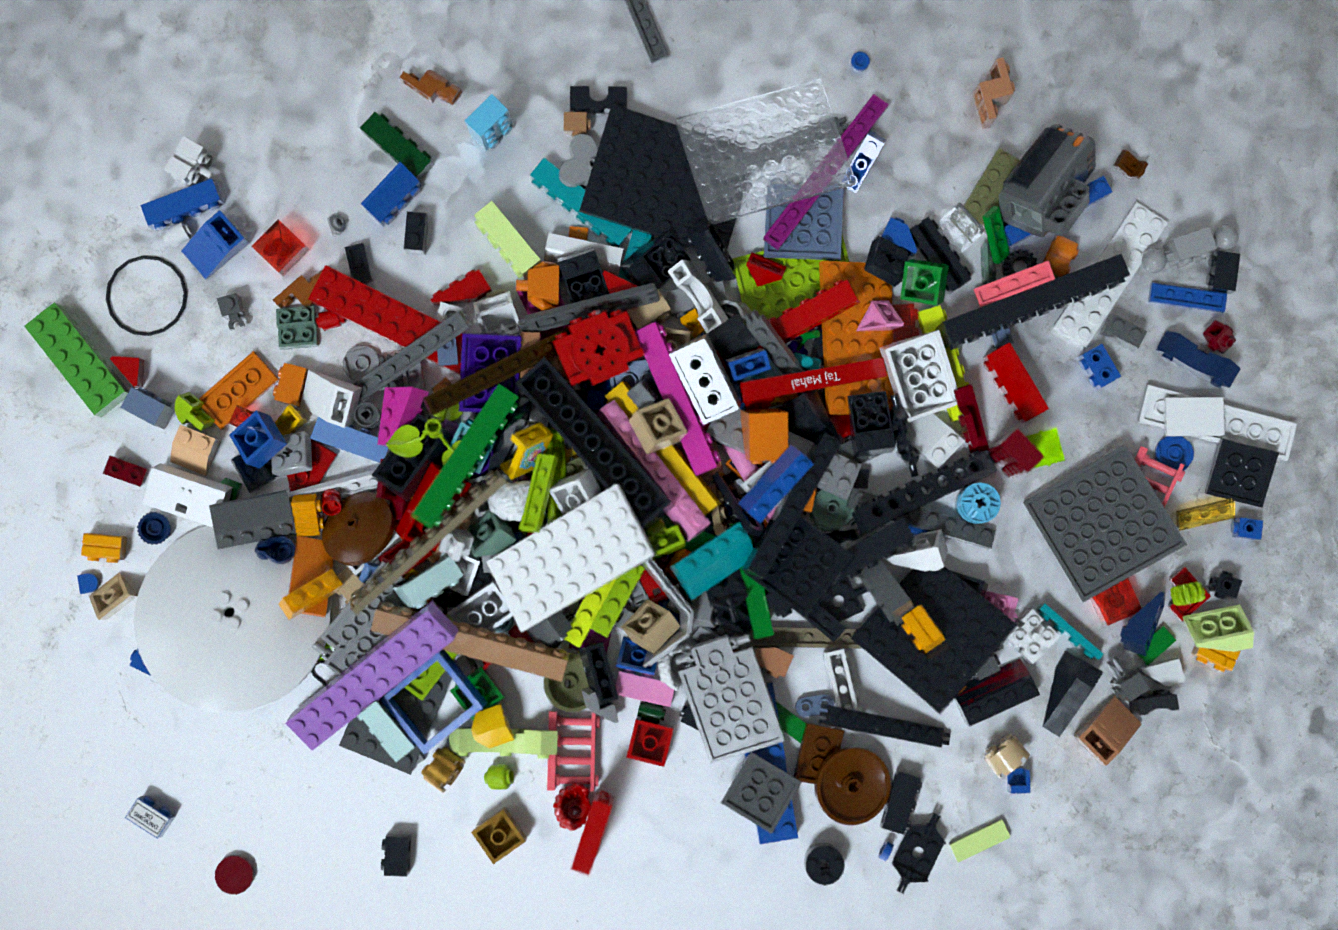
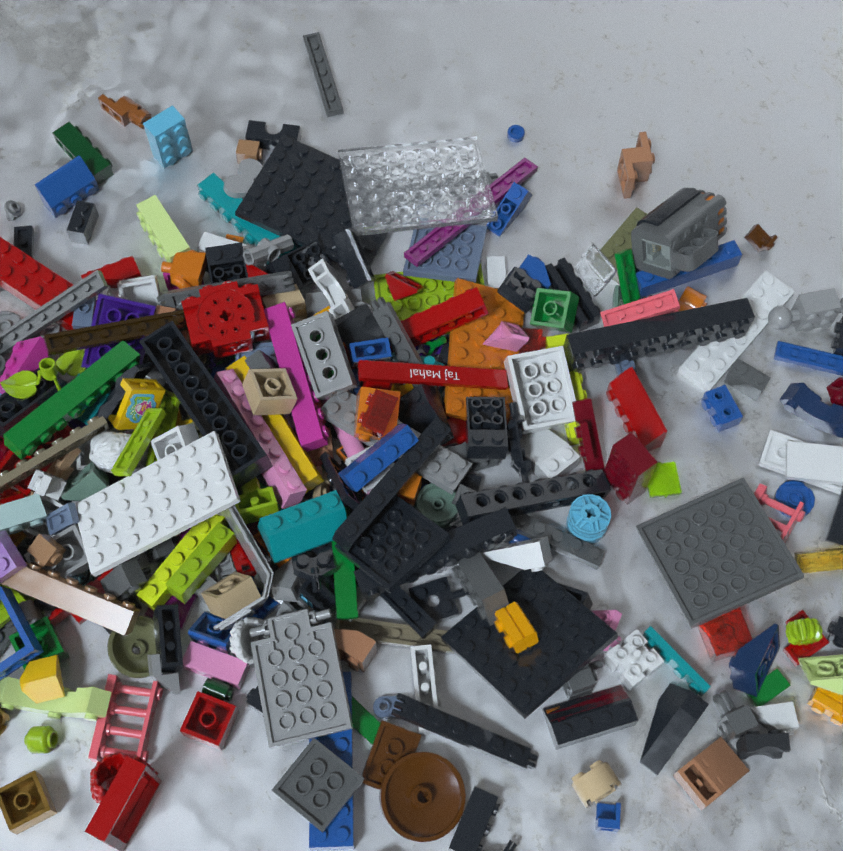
camera: 10 degrees right, 20 degrees down
none -> medium nougat brick [27,534,66,567]
none -> sand blue plate [45,502,80,535]
none -> light grey piece [243,235,294,266]
none -> clear red brick [358,389,398,439]
none -> white tile [486,256,506,289]

